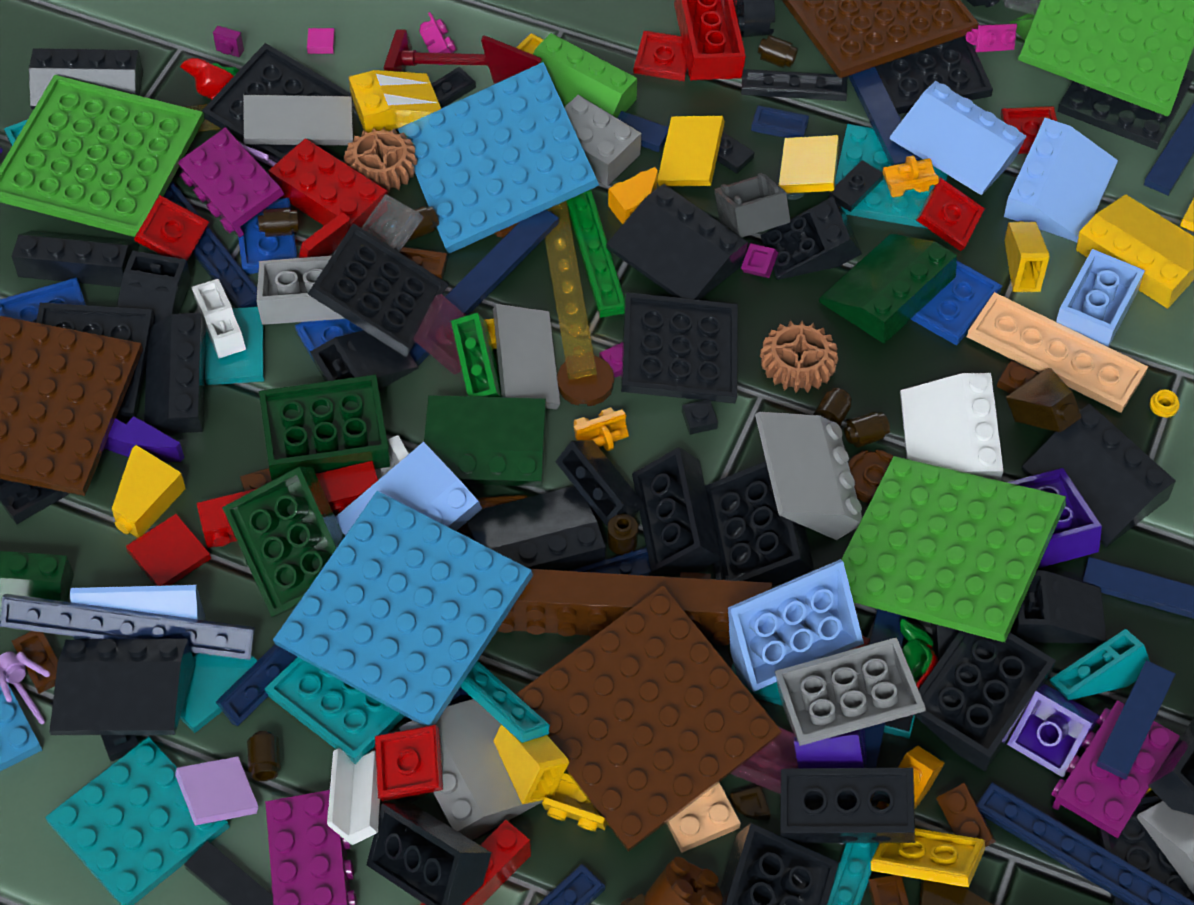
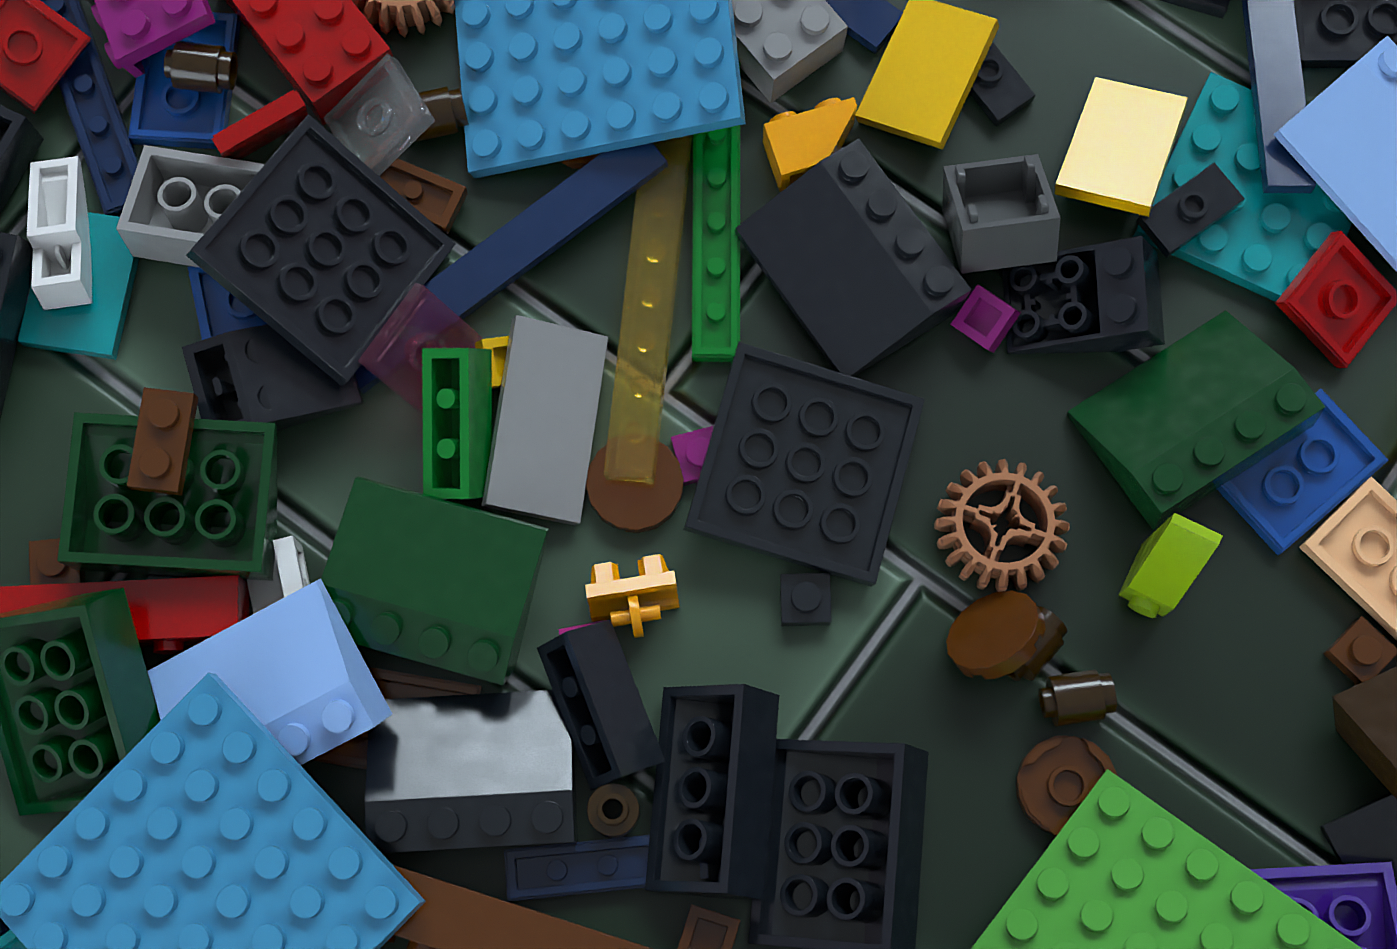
camera: 15 degrees right, 20 degrees up
dark blue tile [751,105,809,138] -> none
light grey slope [755,412,862,540] -> none
light orange hips [882,155,939,198] -> none
white slope [900,373,1003,481] -> none
none -> reddish brown plate [127,387,198,496]
none -> reddish brown tile [946,590,1046,679]
none -> lime slope [1118,513,1223,618]

